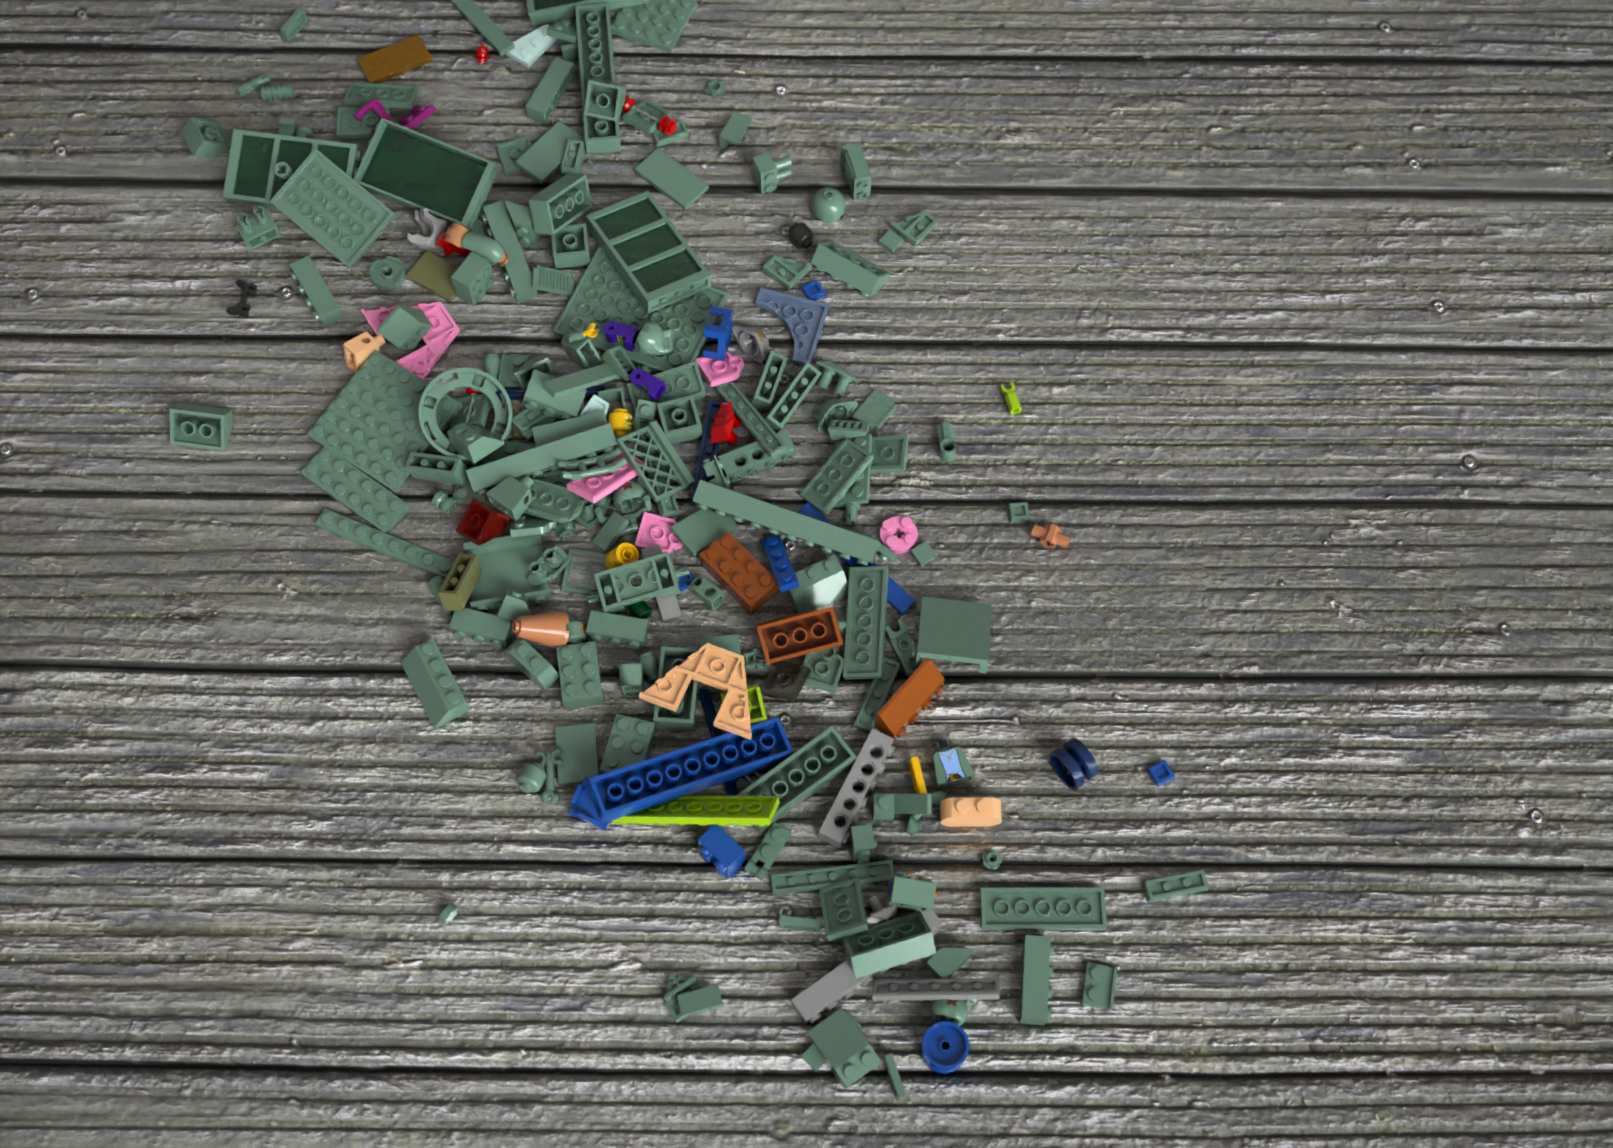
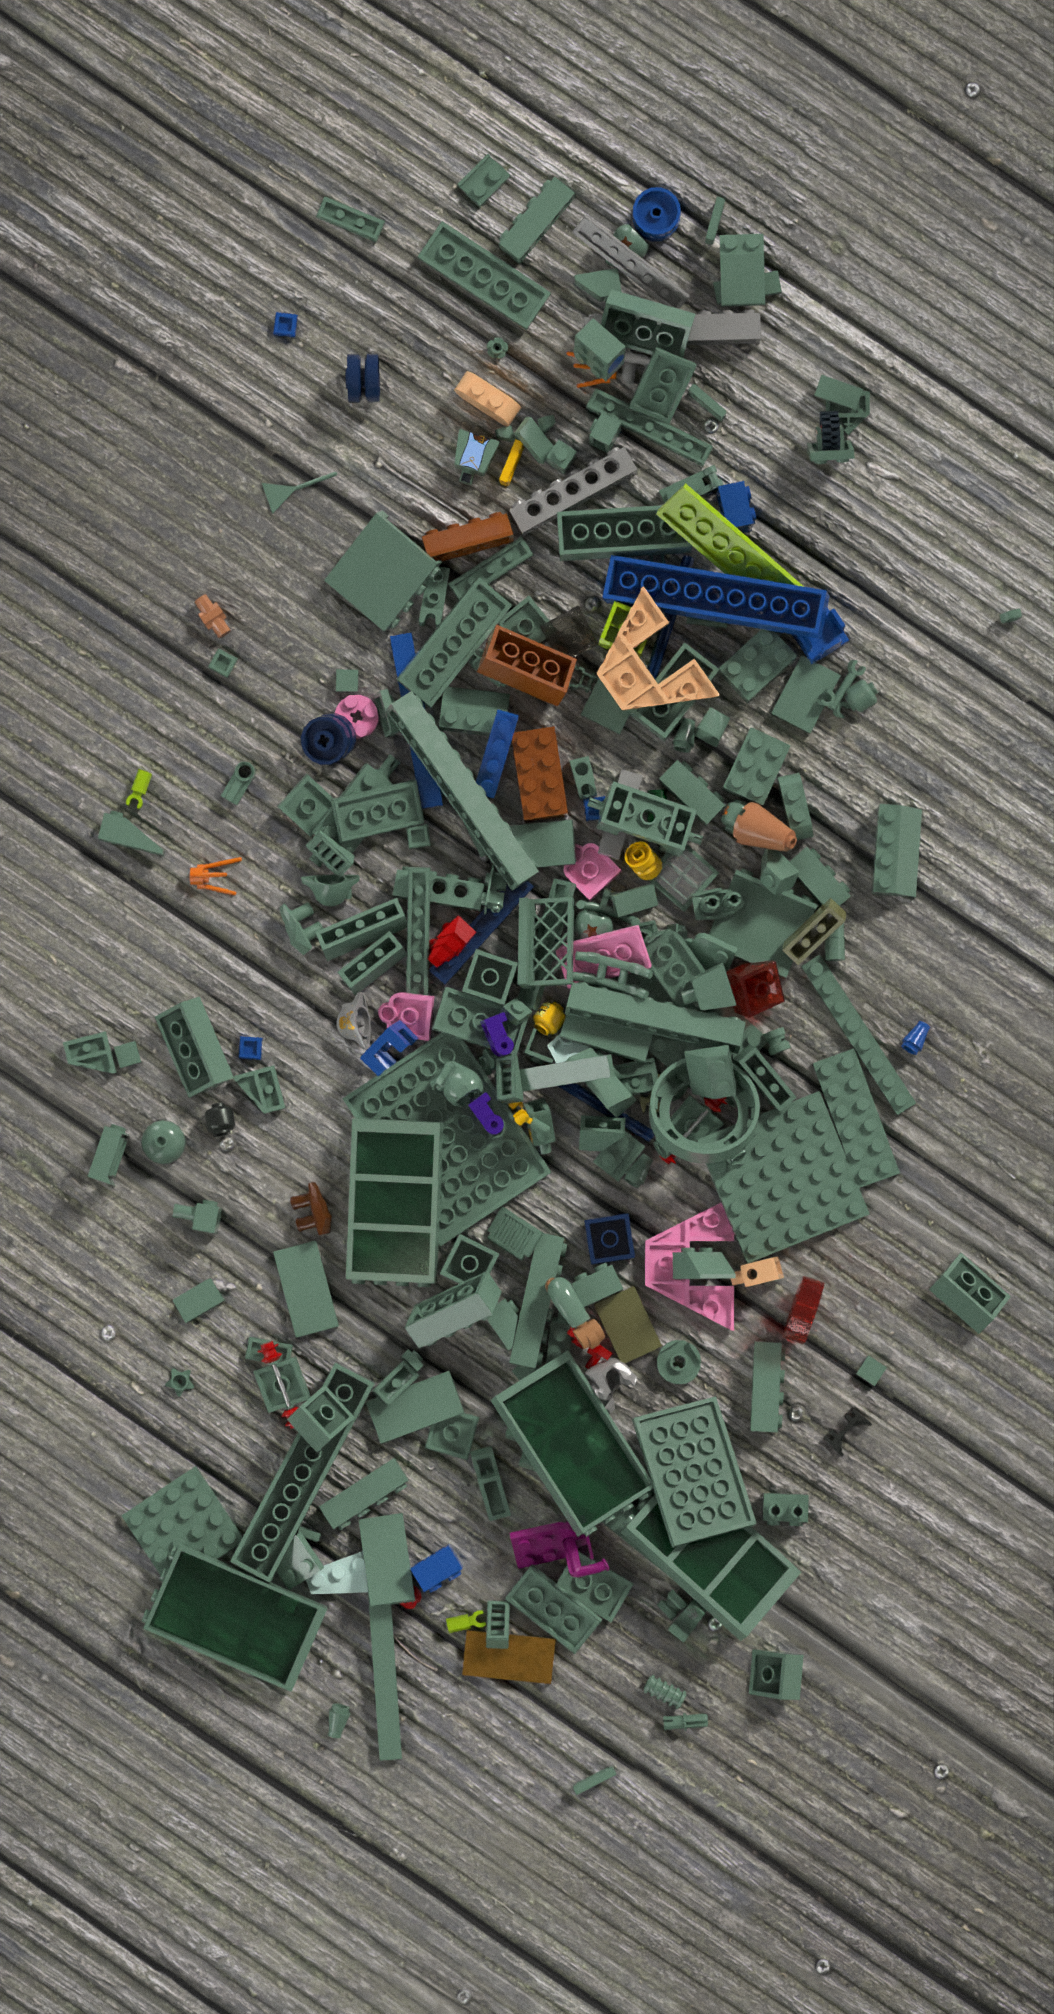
camera: 140 degrees left, 20 degrees up
sand green bush [274,162,292,179] -> none
sand blue plate [756,288,829,366] -> none
sand green window [852,390,898,430] -> none
none -> sand green slope [98,810,165,856]
none -> orange plant [190,857,242,896]
none -> sand green piece [262,472,337,514]
none -> reddish brown connector [290,1182,332,1235]
none -> dark blue wheel [301,713,356,765]
none -> sand green tile [358,1513,415,1608]
none -> sand green tile [406,824,431,849]
none -> blue brick [410,1544,463,1593]
none -> lime bar [446,1610,486,1634]
none -> sand green slope [470,1446,511,1521]
none -> sand green slope [486,1601,510,1649]
none -> dark blue brick [584,1214,635,1265]
none -> clear red connector [782,1276,825,1344]
none -> plate [807,411,855,464]
none -> sand green tile [856,1355,887,1386]
none -> blue cone [901,1021,930,1055]

